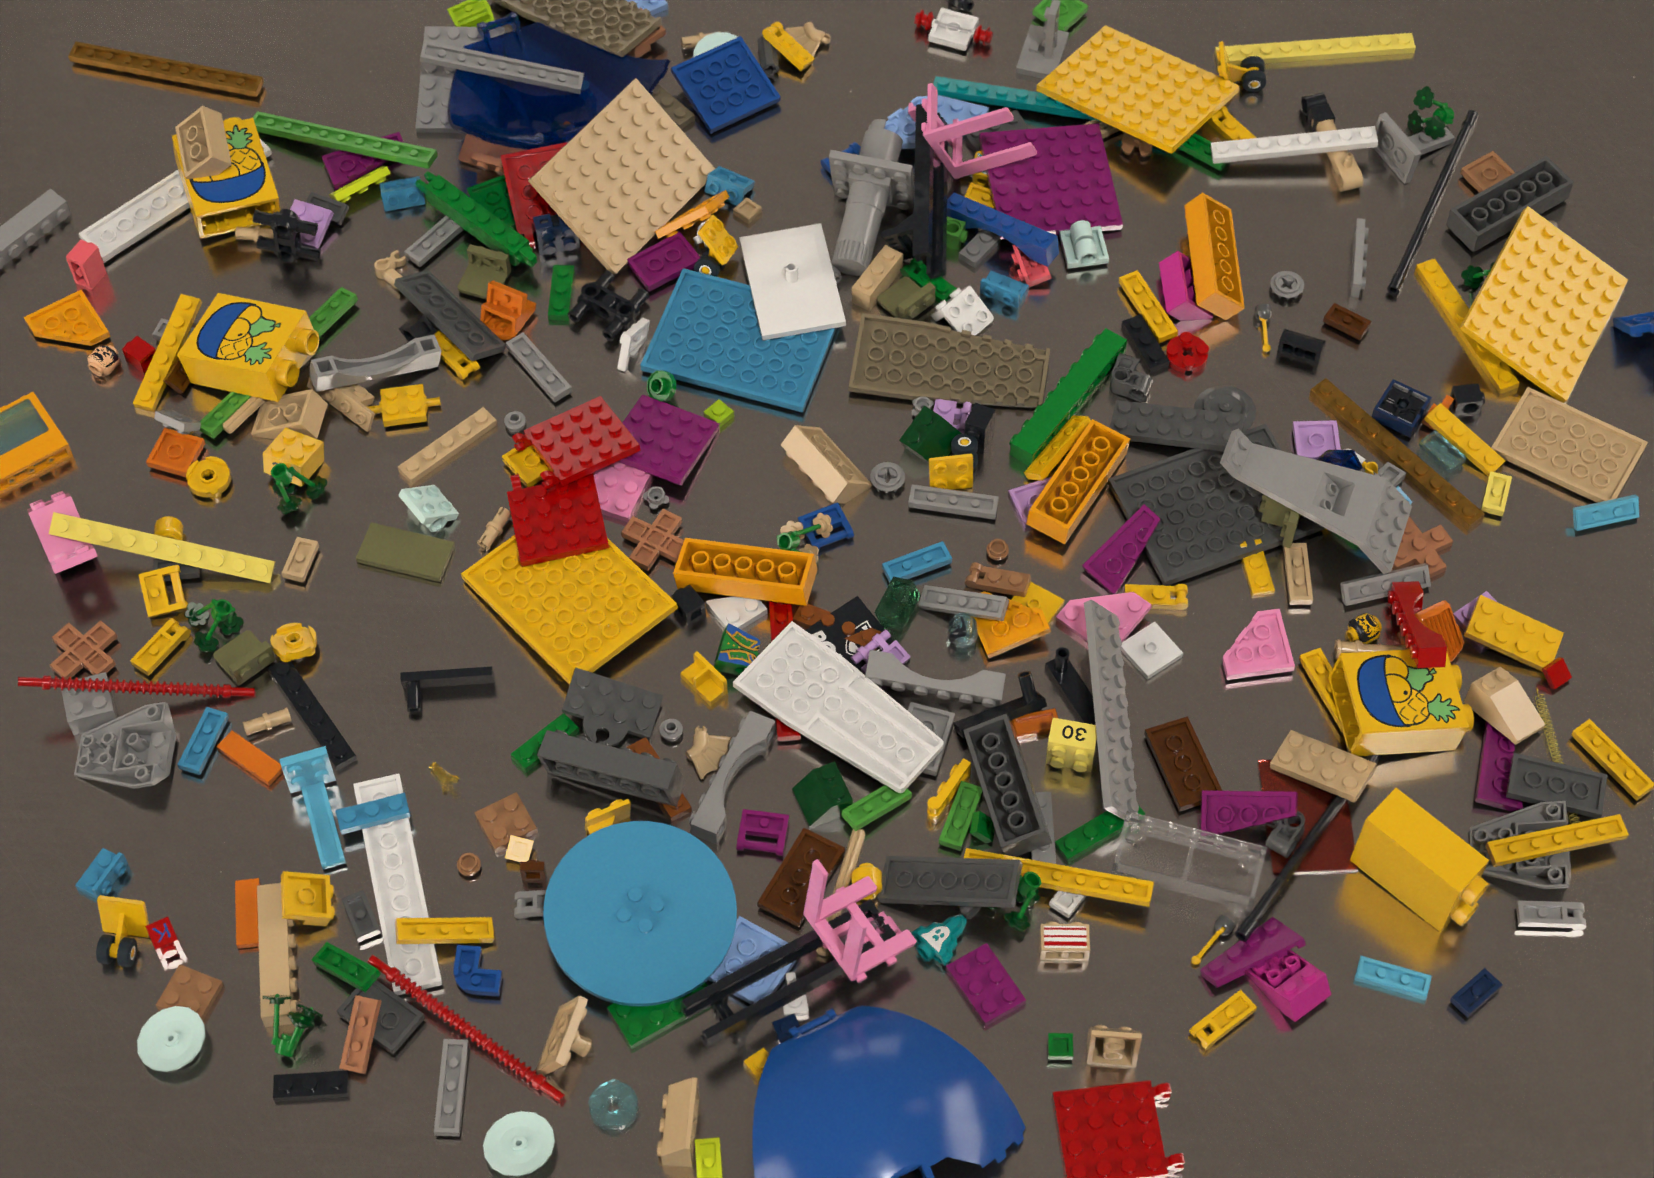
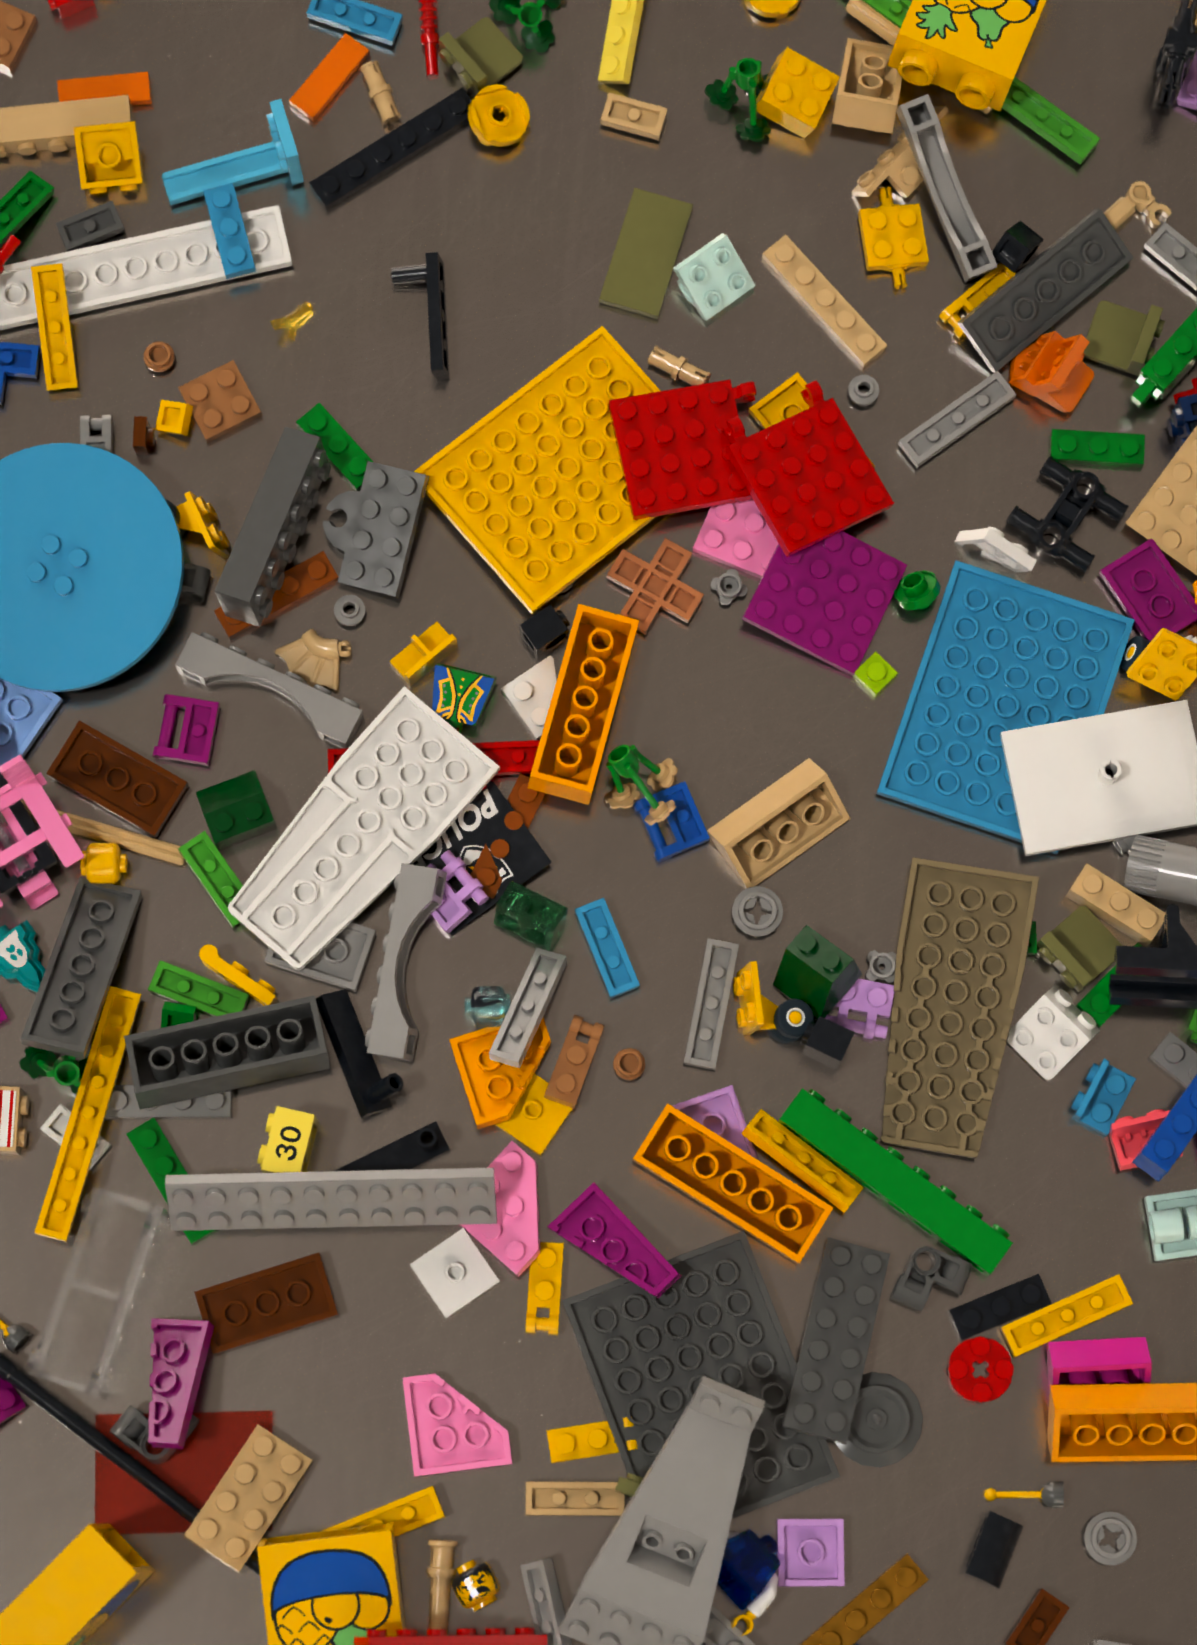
camera: 90 degrees right, 20 degrees up
orange tile [1010,708,1058,740] -> none

